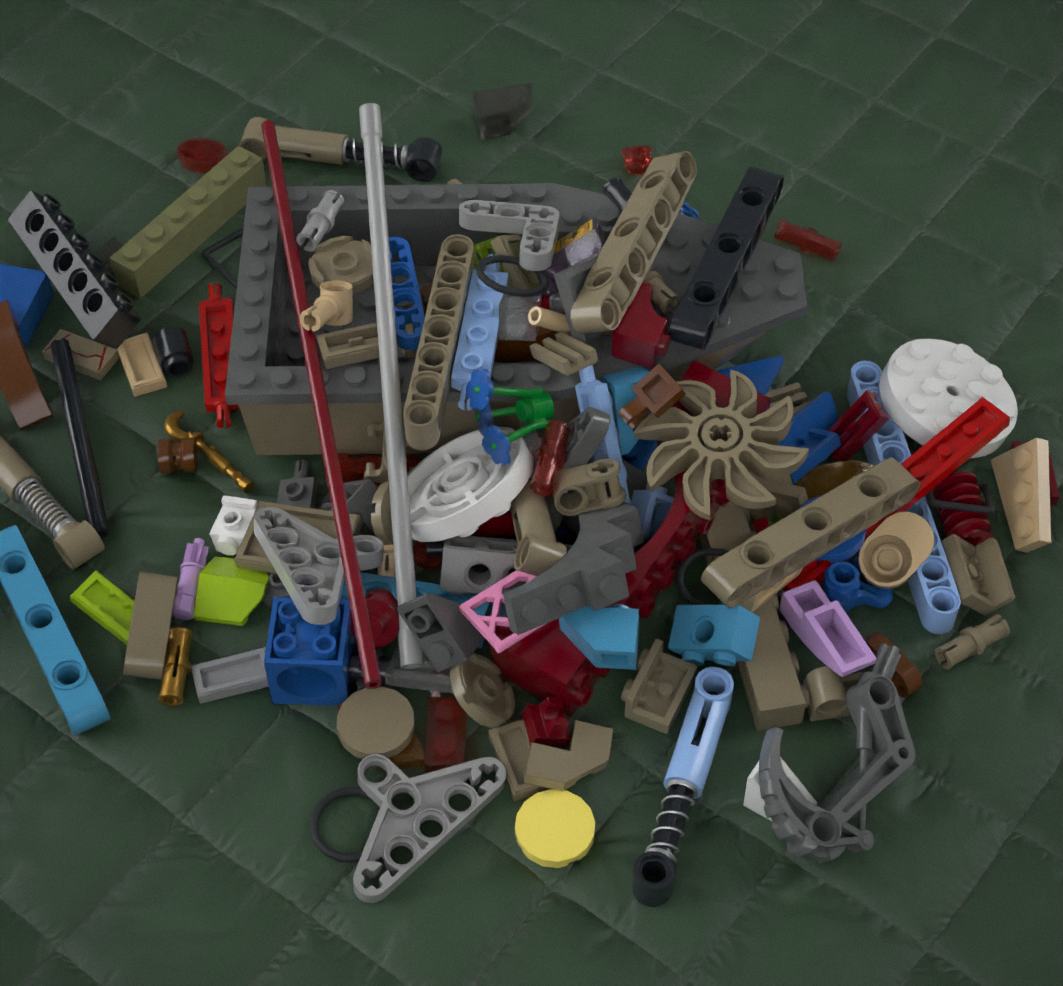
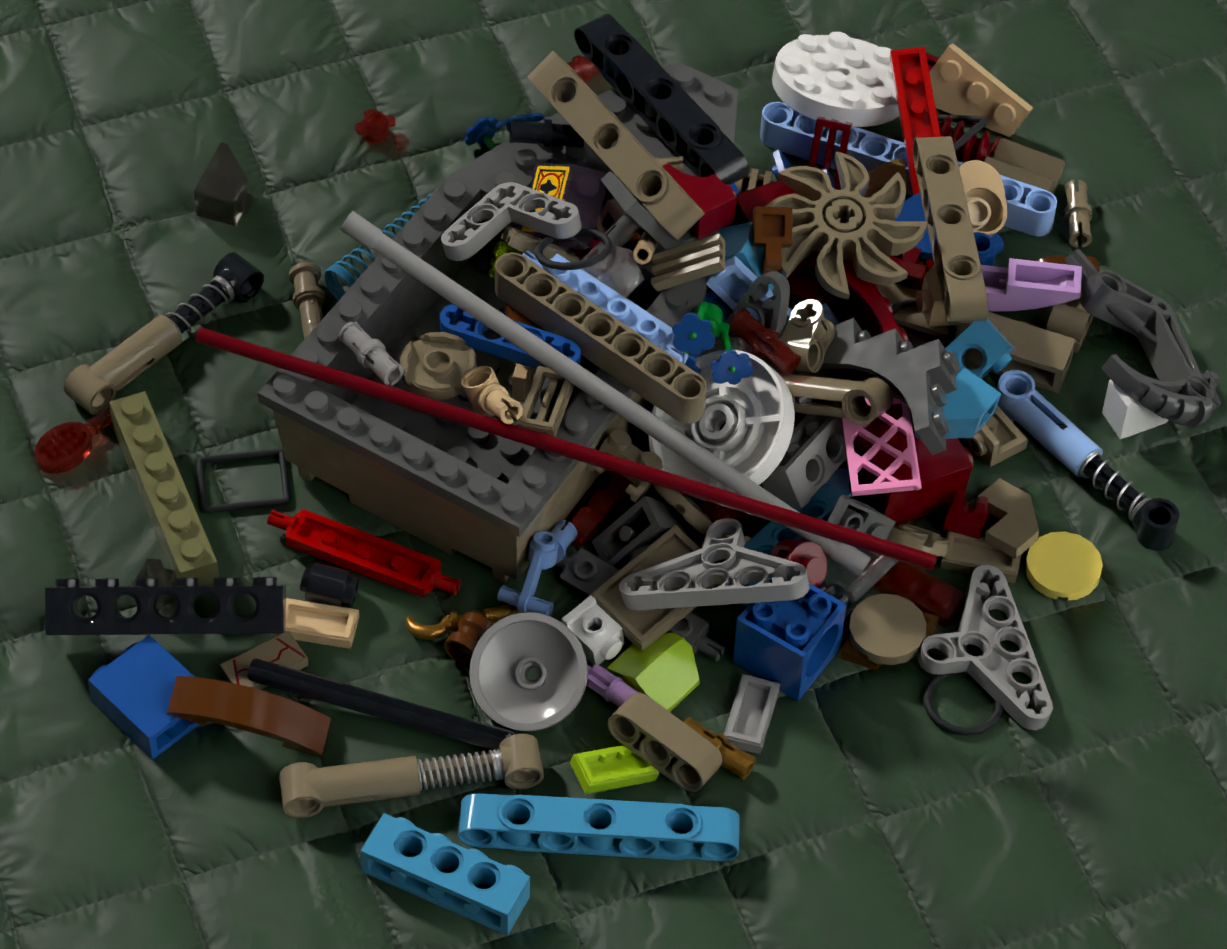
camera: 60 degrees left, 0 degrees up
none -> light grey dish [469,612,588,732]
none -> medium blue pin [497,520,577,616]

